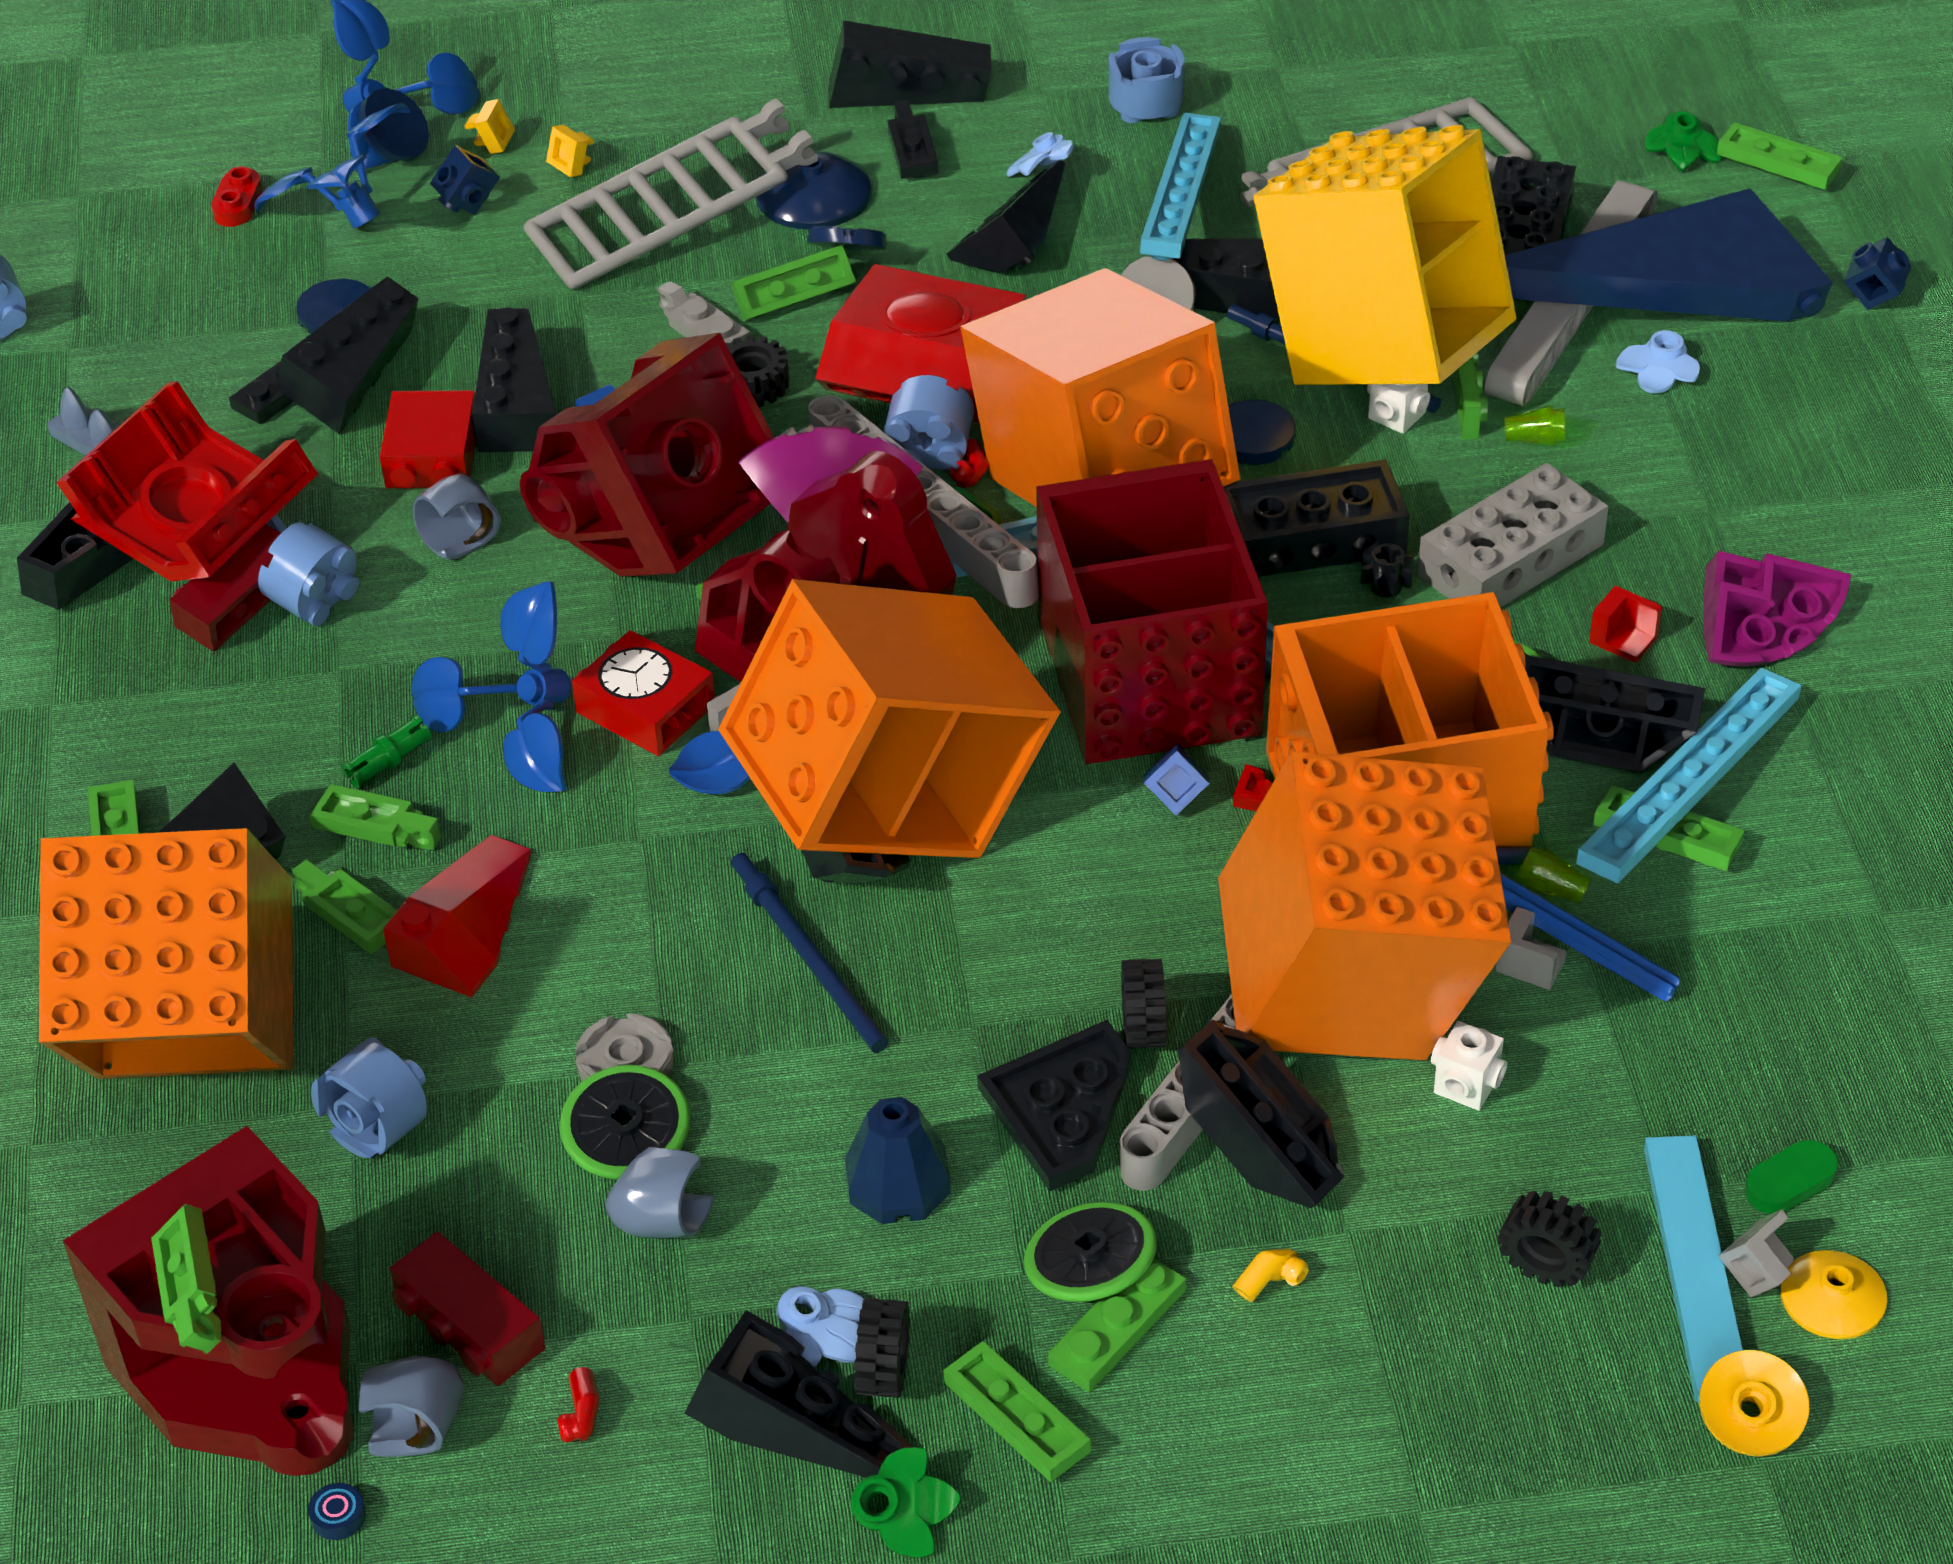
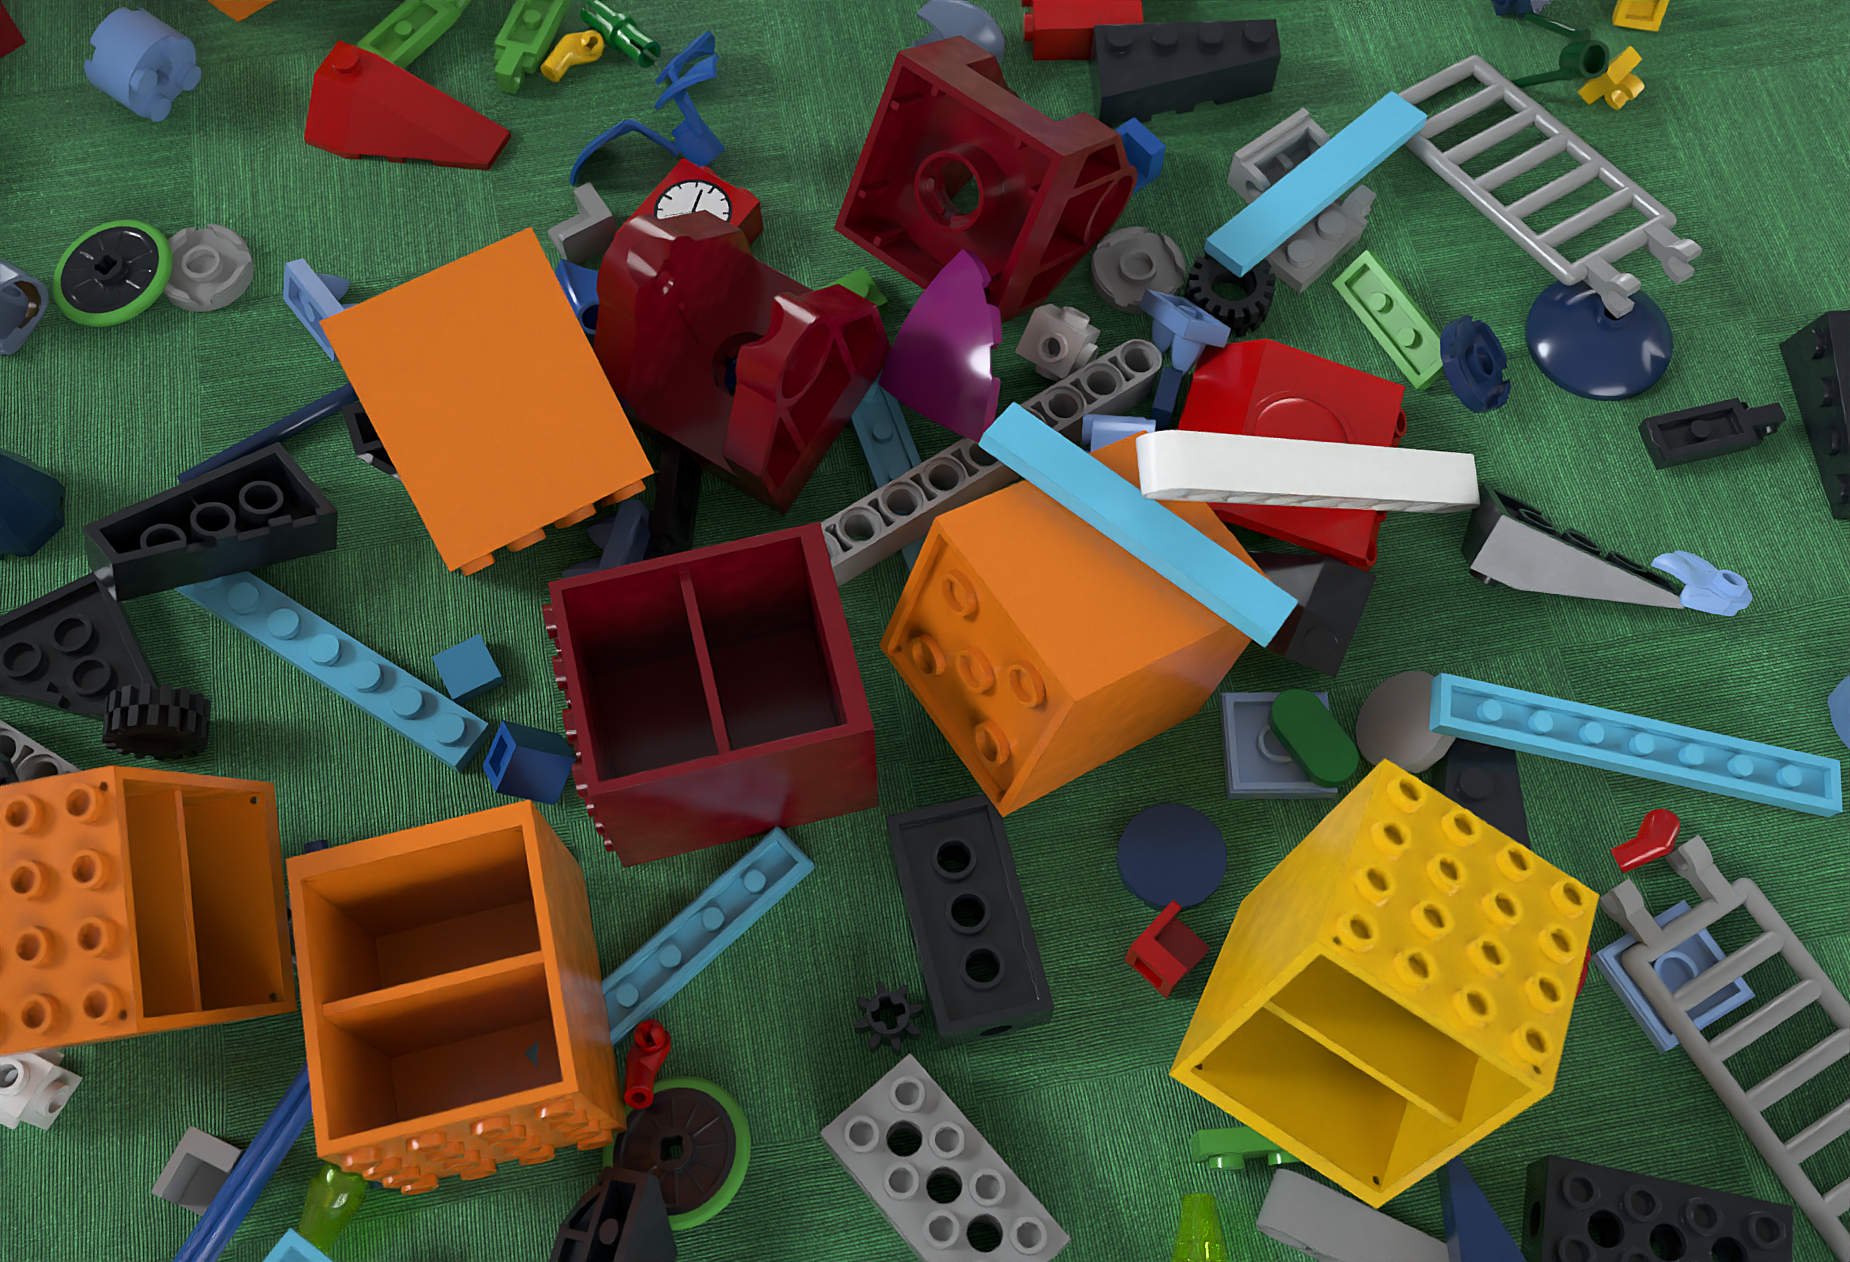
camera: 85 degrees right, 20 degrees up
none -> black wedge [83,442,338,602]
none -> medium azure plate [174,571,493,773]
none -> medium blue tile [283,258,357,362]
none -> dark azure tile [431,634,505,705]
none -> yellow arm [540,30,604,82]
none -> light grey panel [548,182,617,265]
none -> medium azure tile [978,402,1299,648]
none -> red panel [1124,900,1209,999]
none -> white beam [1135,430,1481,513]
none -> medium blue tile [1139,289,1231,377]
none -> dark blue tile [1150,366,1183,432]
none -> medium azure tile [1204,91,1428,278]
none -> light grey hinge [1227,108,1331,205]
none -> dark green plant [1510,11,1610,88]
none -> red arm [1610,808,1681,874]

